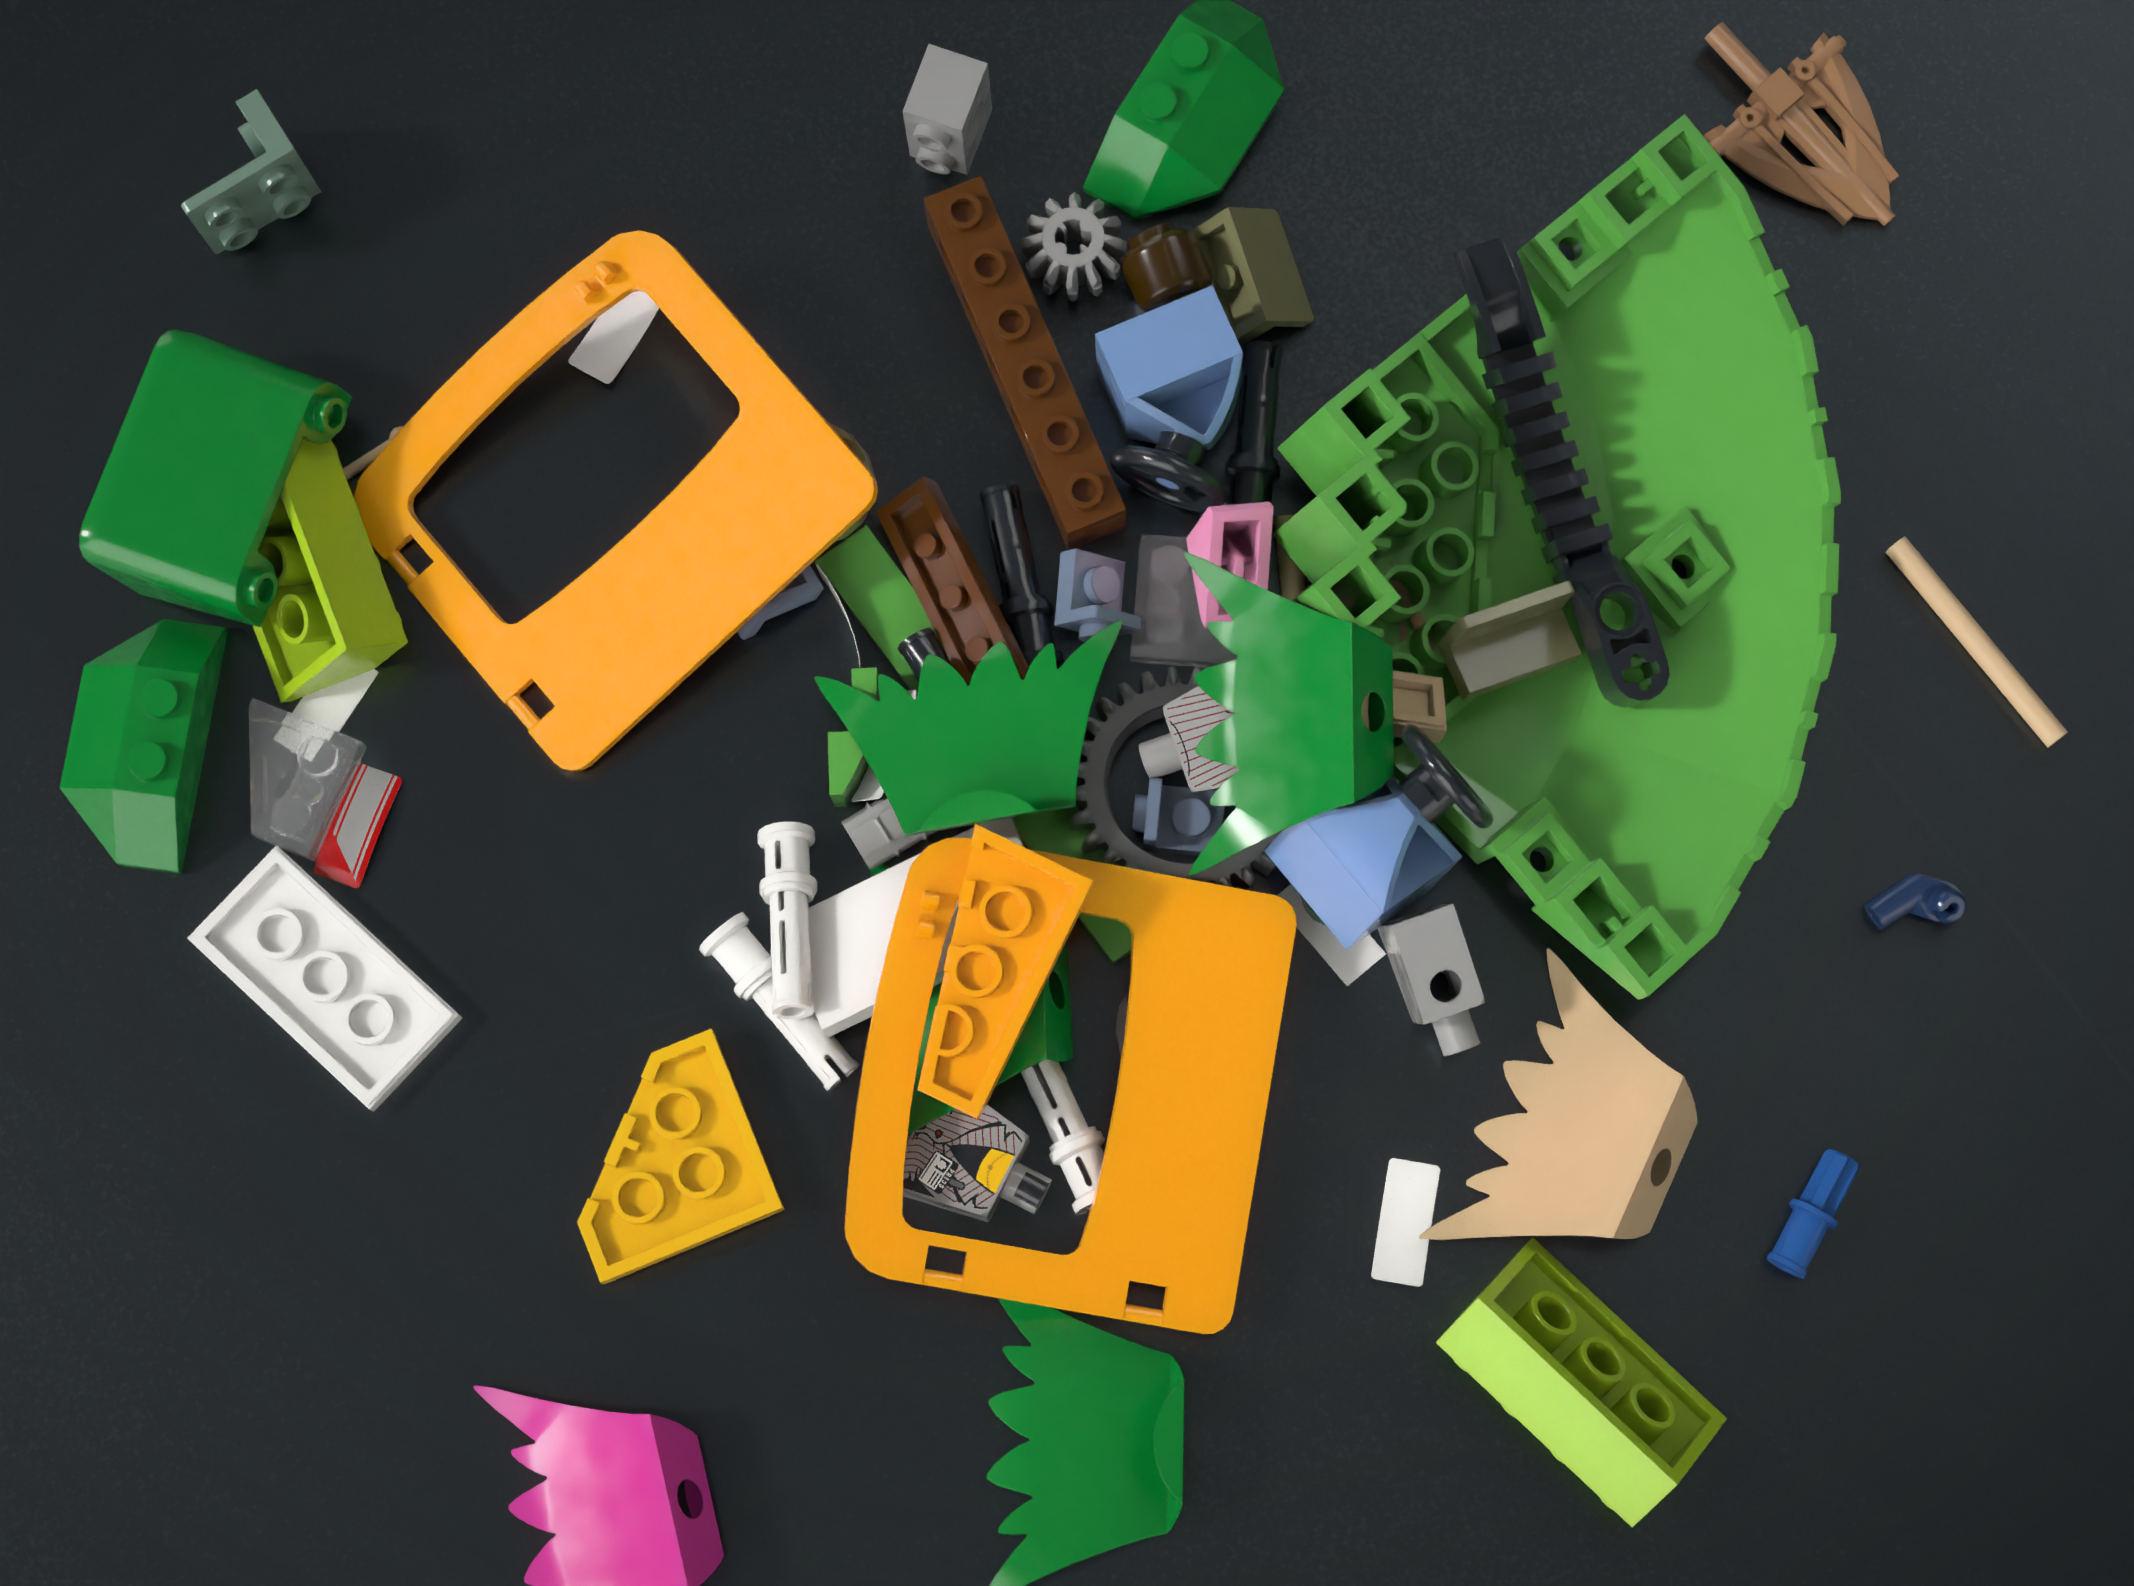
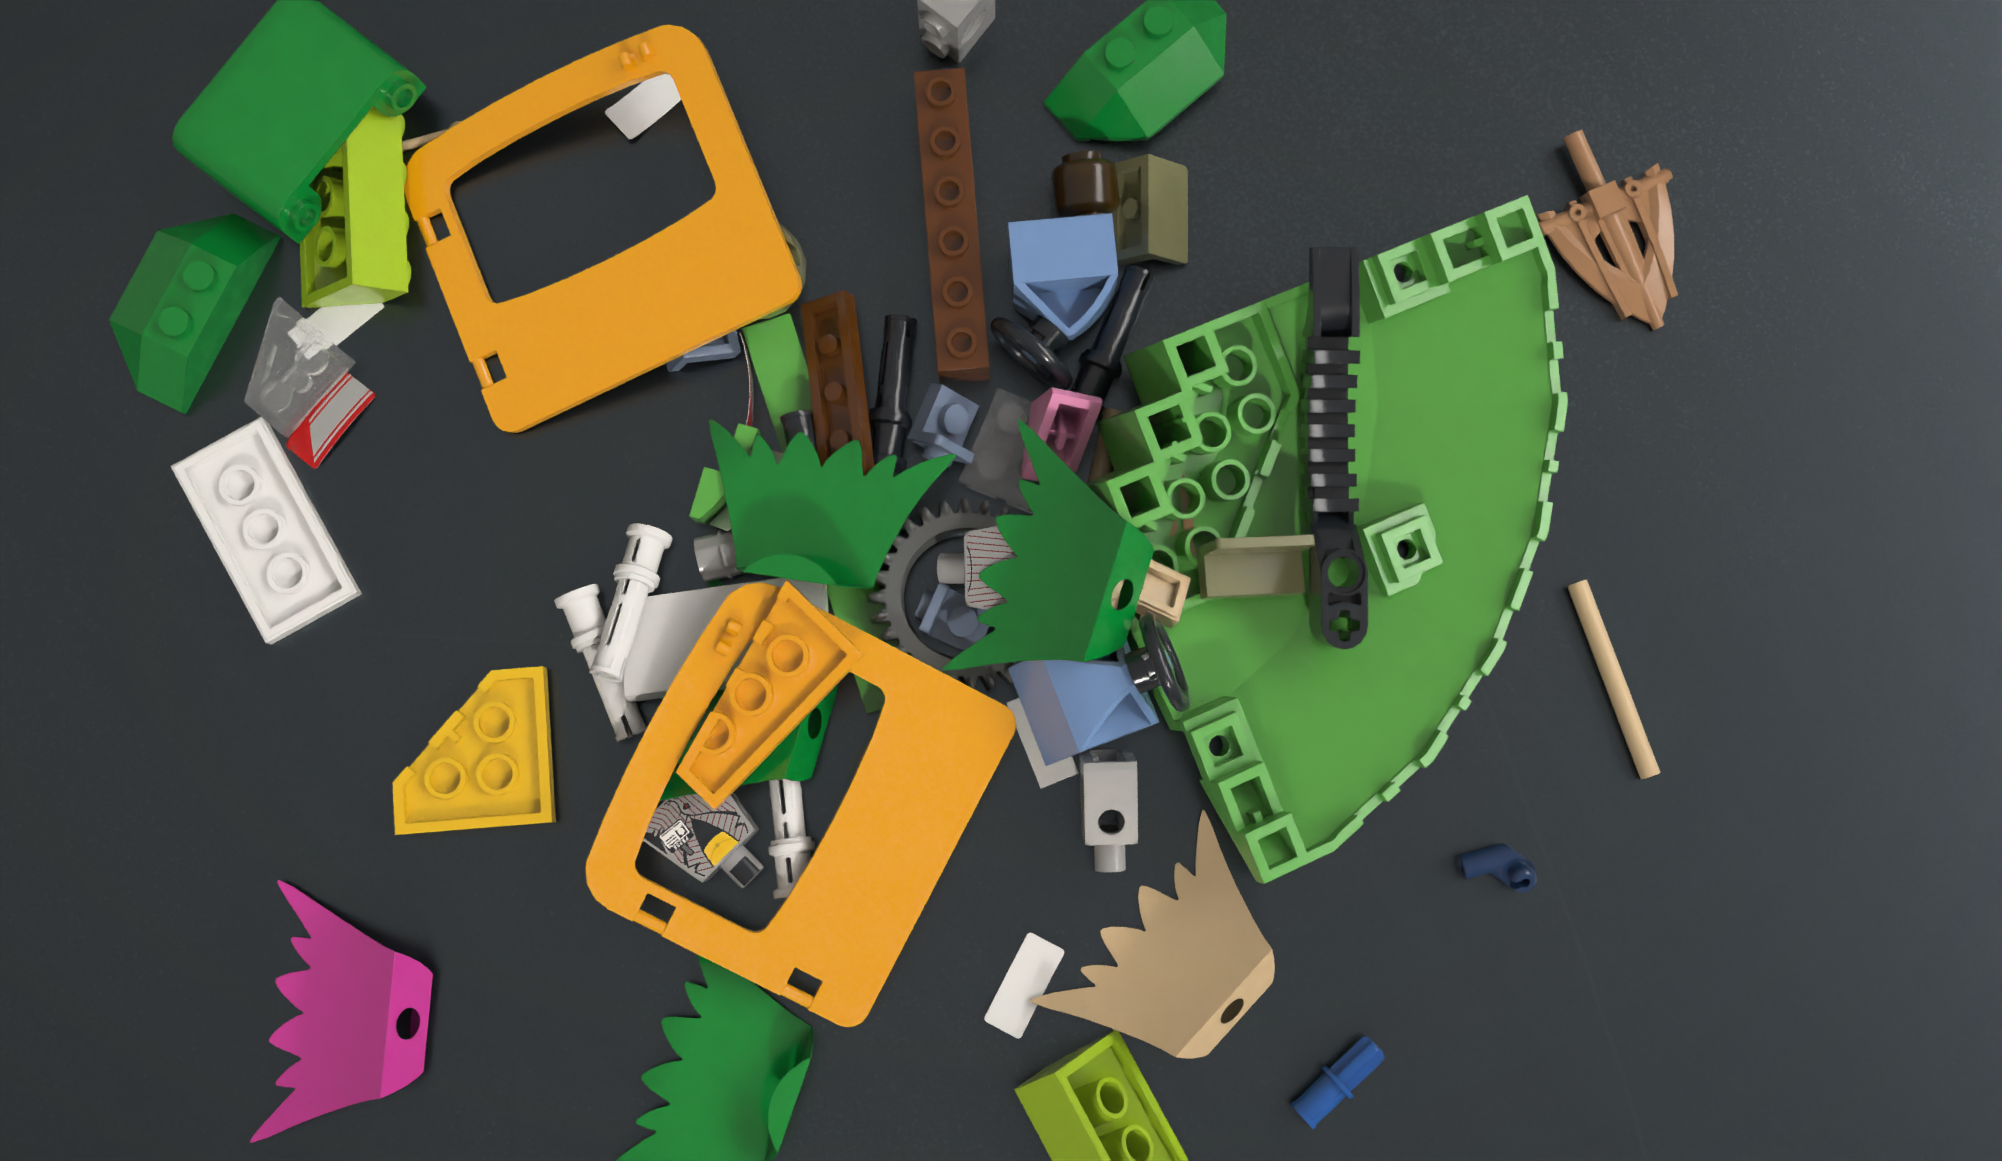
camera: 10 degrees right, 5 degrees up
light grey gear [1021,192,1127,302] -> none

